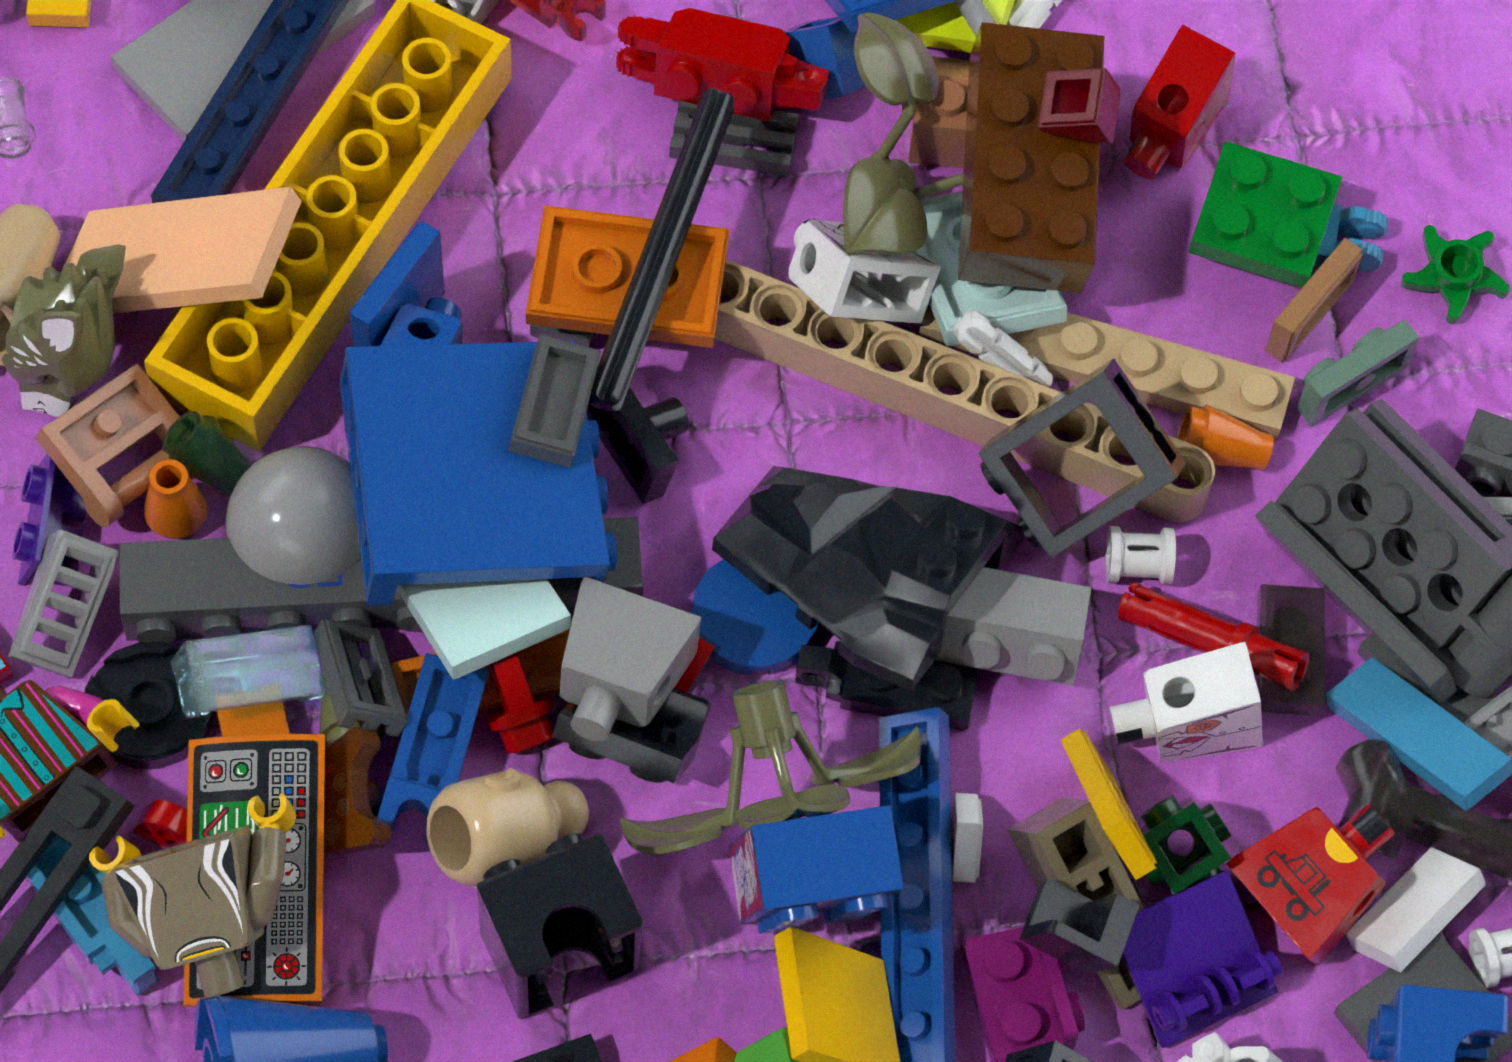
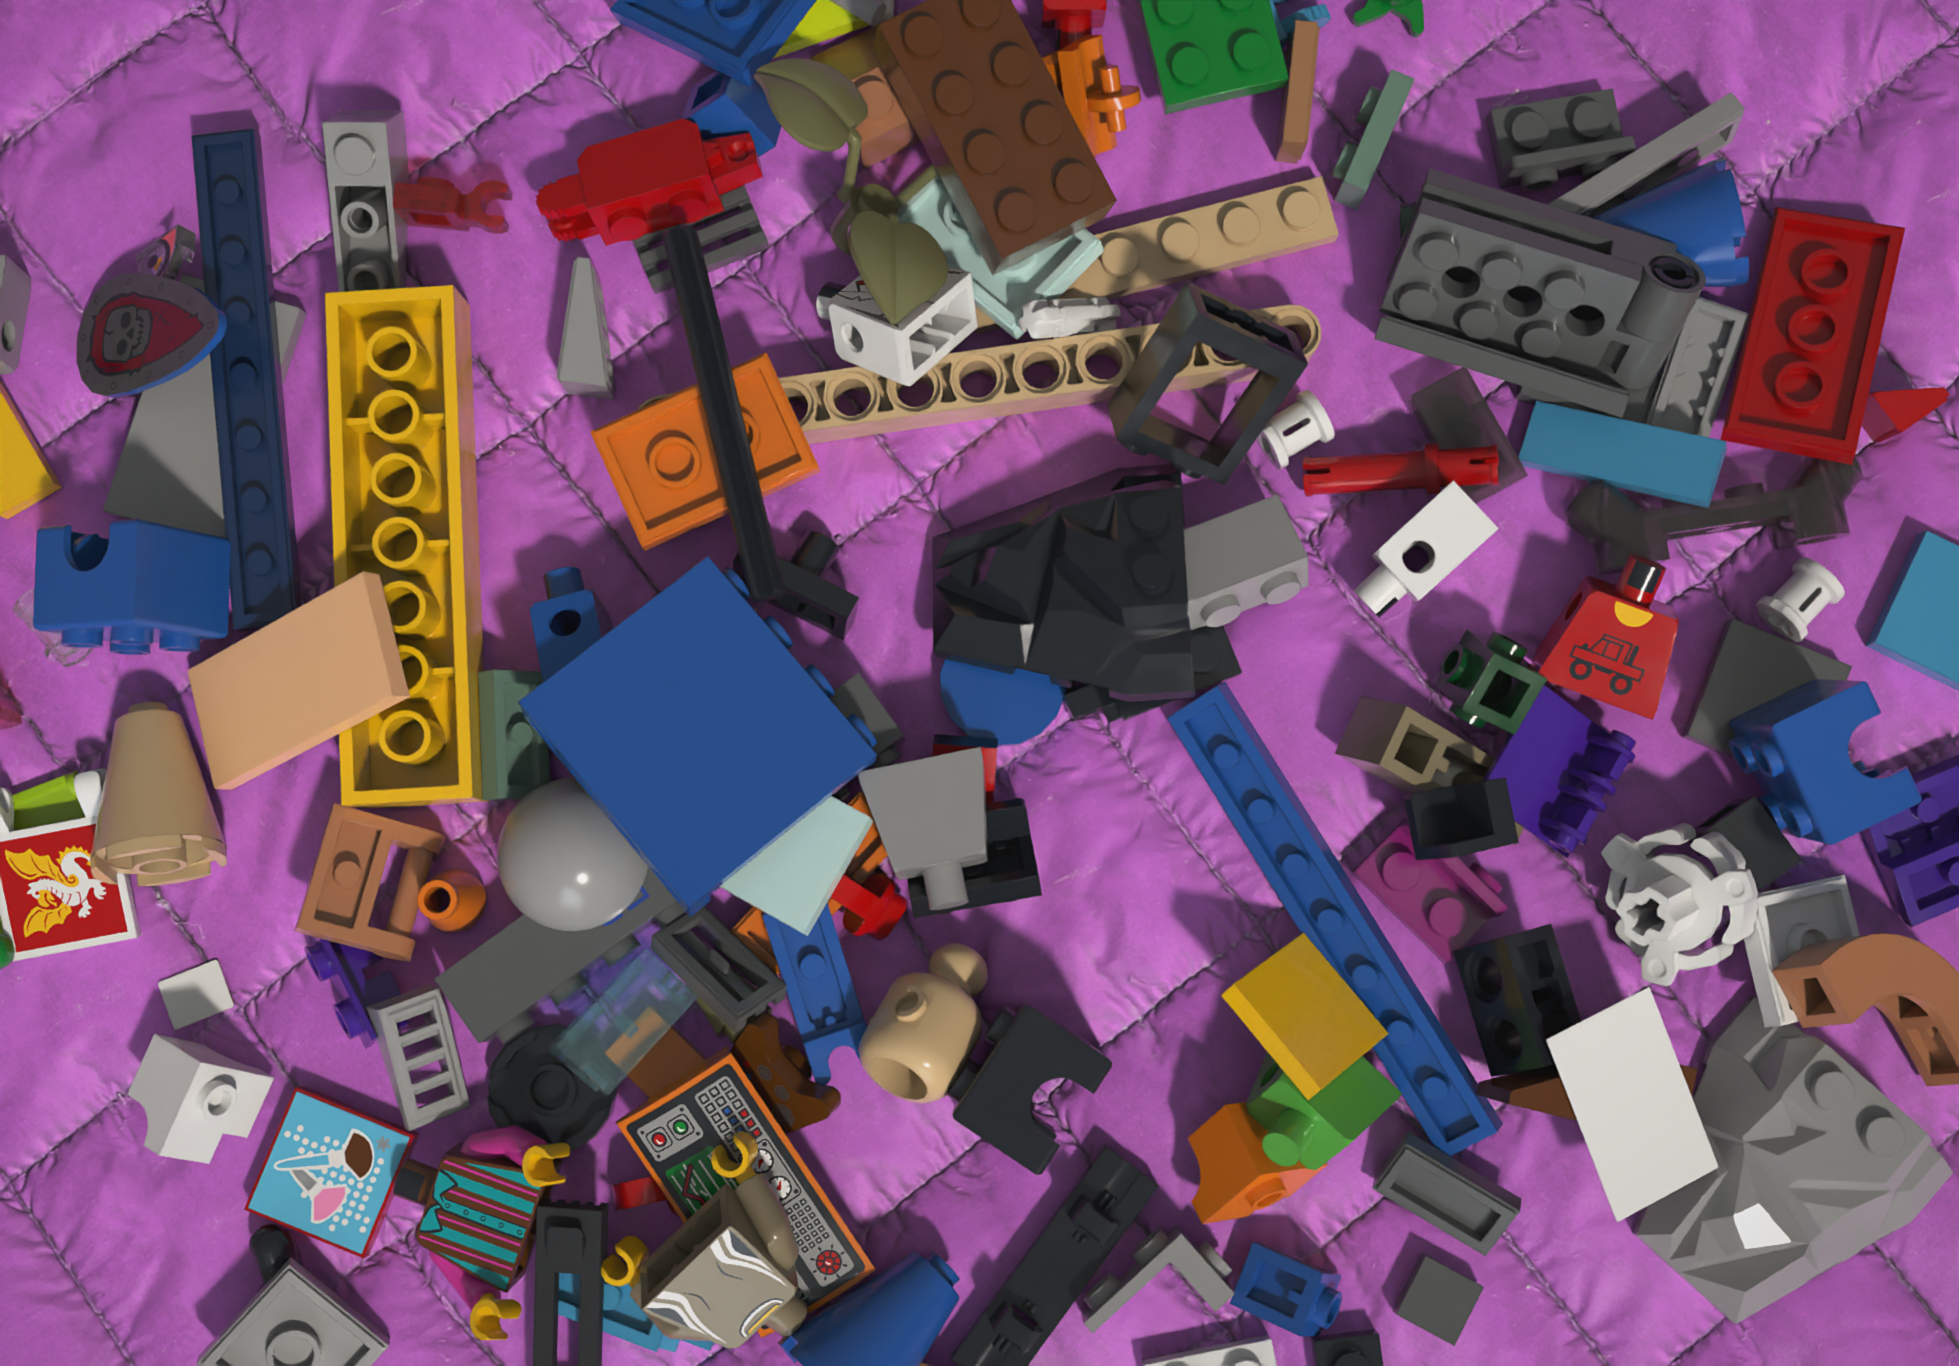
camera: 25 degrees left, 20 degrees up
olive piece [2,244,126,417] -> none
clear green cone [162,411,252,496] -> none
blue tile [349,221,445,347] -> none
dark grey tile [508,334,602,468] -> none
olive plant [620,680,921,854] -> none
blue brick [729,805,904,934] -> none
white tile [952,793,983,883] -> none
dark red slope [1038,68,1120,144] -> none
yellow tile [1060,728,1157,880] -> none
orange cone [1177,404,1274,471] -> none
white tile [1346,847,1486,973] -> none
none -> blue piece [33,519,231,655]
none -> sand green plate [478,669,550,800]
none -> light grey slope [556,257,616,400]
none -> orange hips [1041,35,1141,158]

